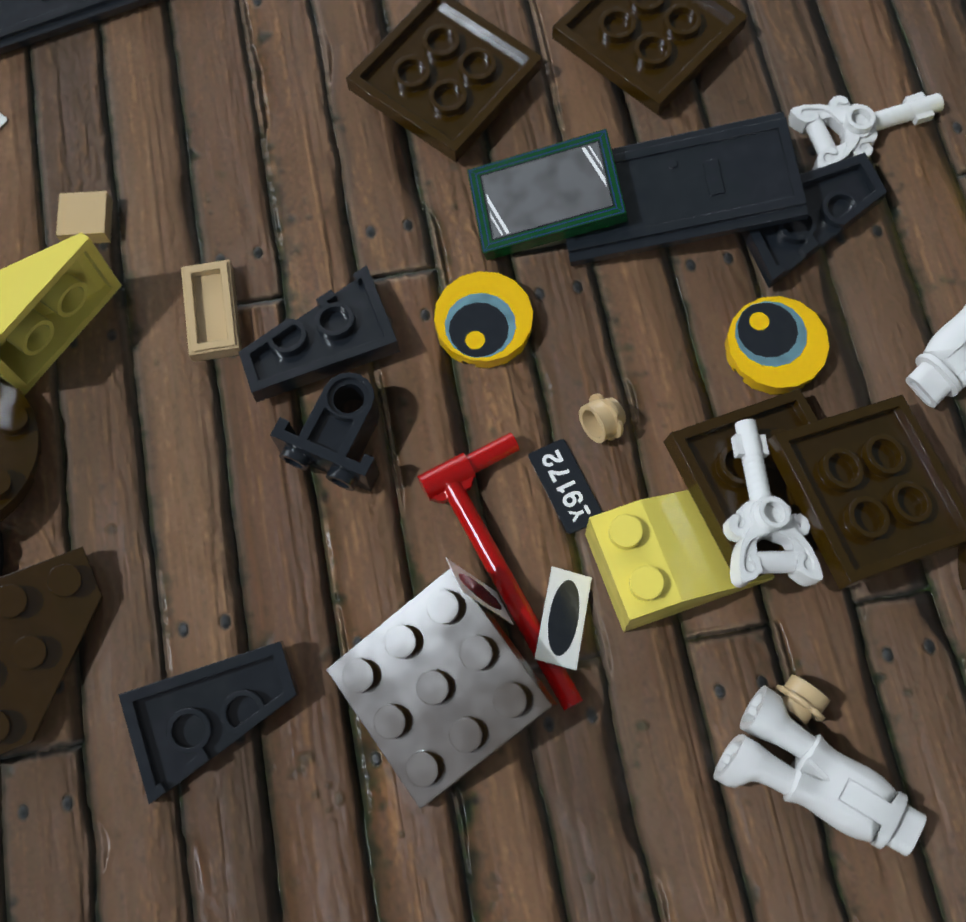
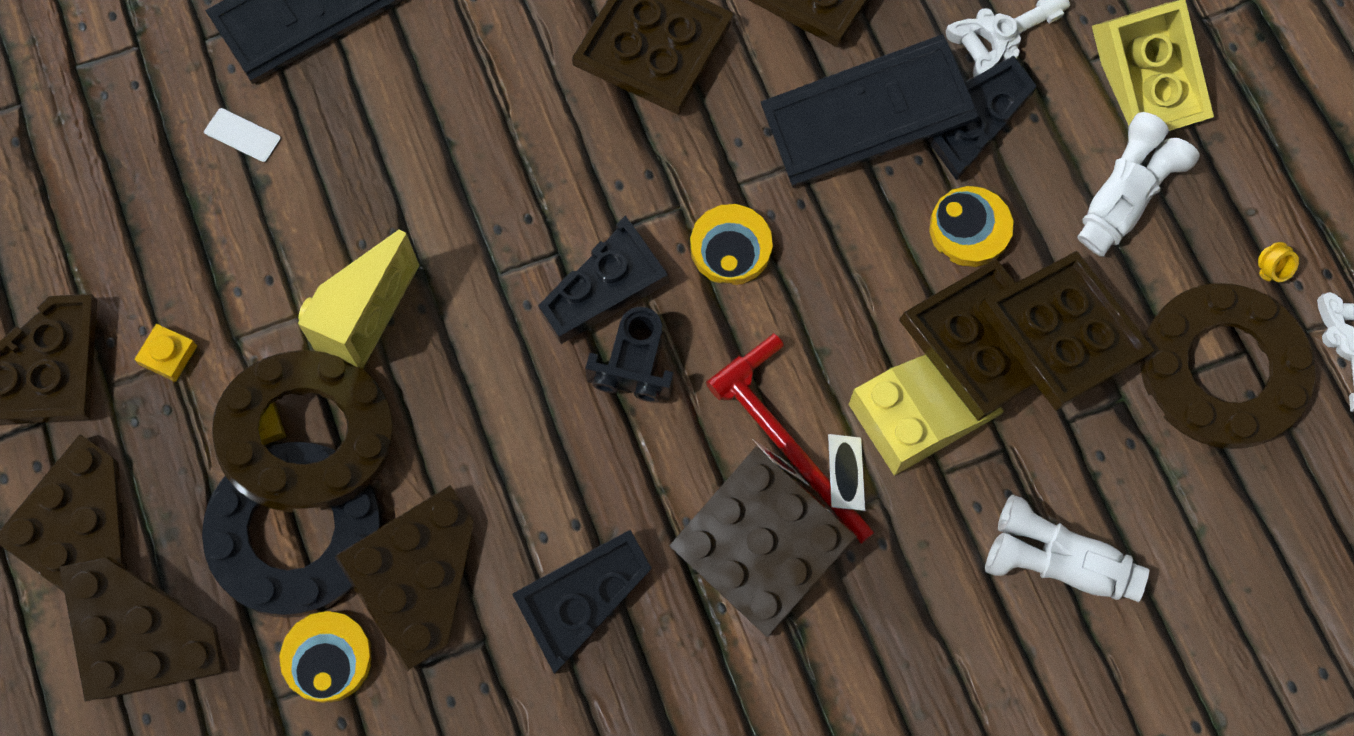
camera: 15 degrees left, 0 degrees up
tan tile [56,191,113,243] -> none
tan tile [181,260,242,362] -> none
tile [467,129,629,261] -> none
black sticker [528,439,603,534] -> none
tan plate [579,393,626,443] -> none
white piece [723,419,823,588] -> none
tan plate [775,674,830,726] -> none

